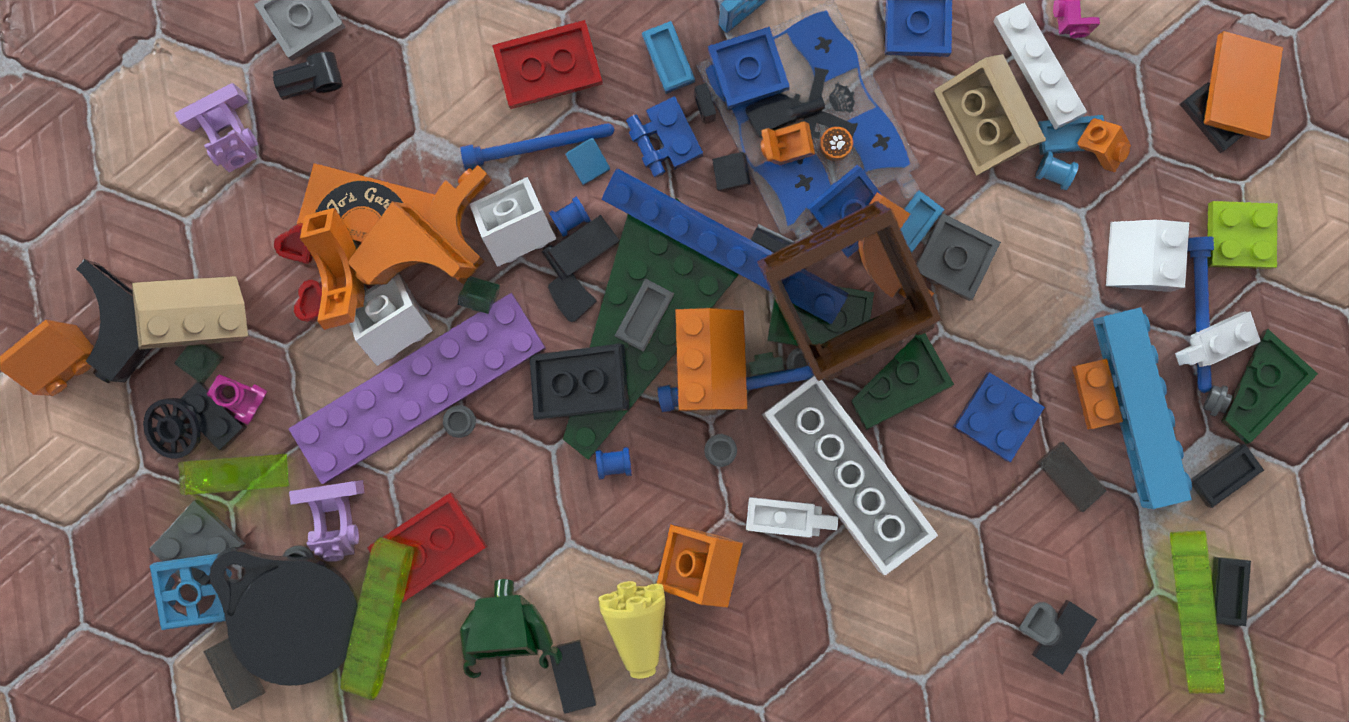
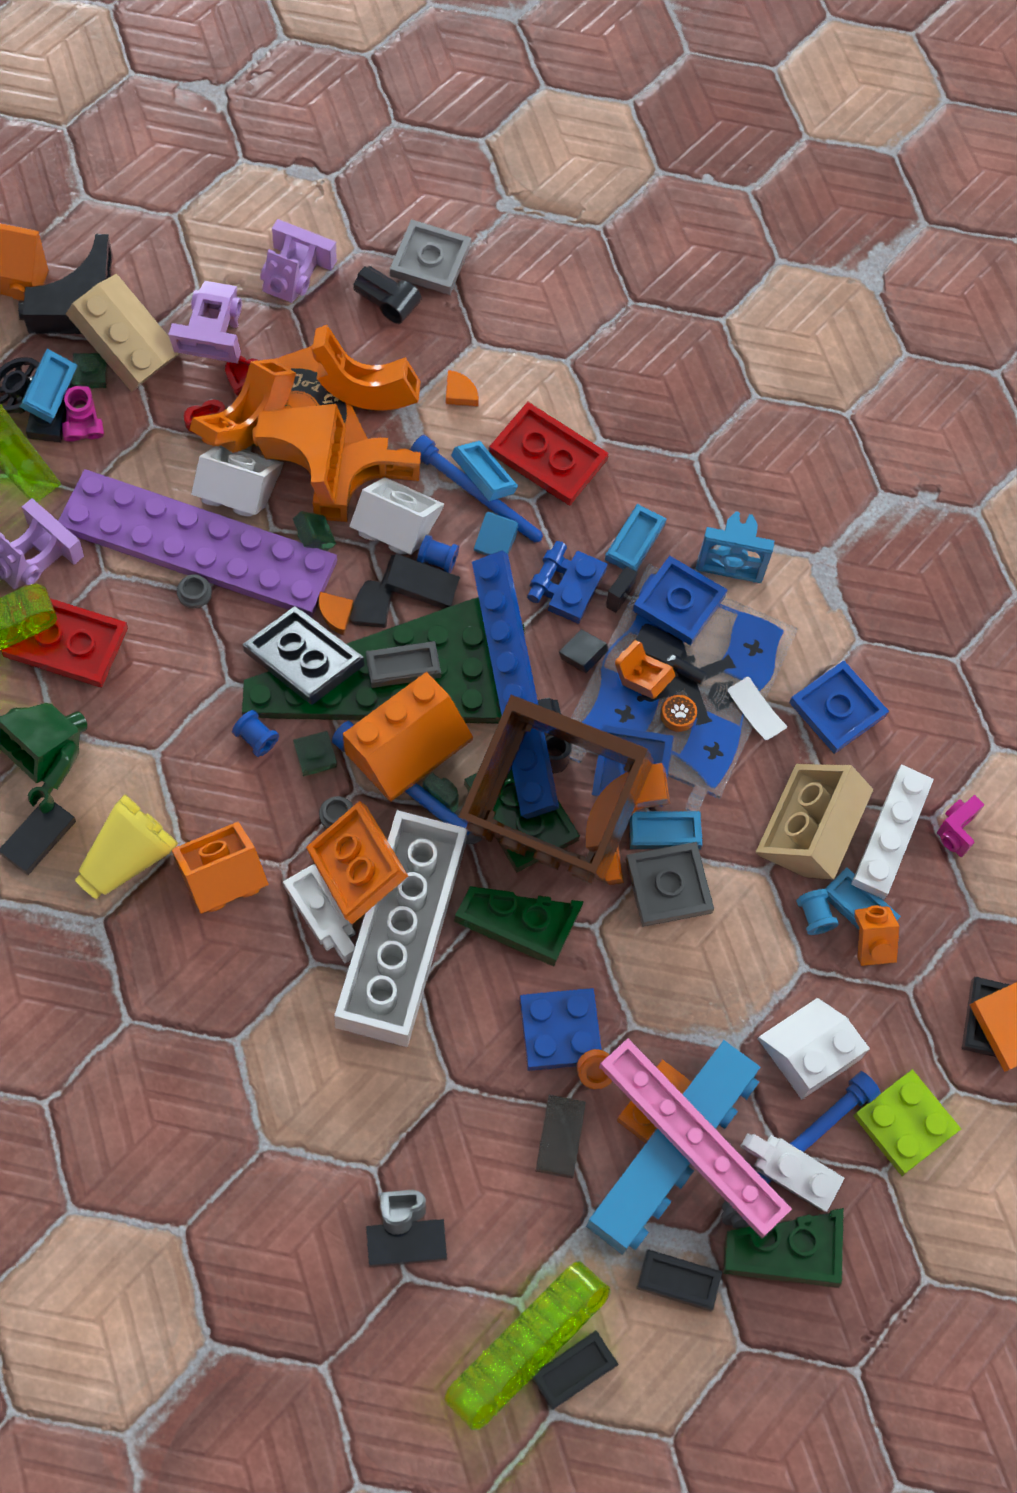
camera: 45 degrees right, 20 degrees down
none -> dark azure tile [20,349,77,423]
none -> lavender tile [169,281,242,363]
none -> clear green plate [293,731,337,777]
none -> orange tile [306,801,408,924]
none -> orange arch [311,325,421,411]
none -> orange tile [319,592,353,635]
none -> orange tile [446,370,479,406]
none -> dark azure tile [451,441,518,501]
none -> orange tile [577,1049,612,1089]
none -> bright pink plate [599,1038,792,1238]
none -> white sticker [728,677,787,740]

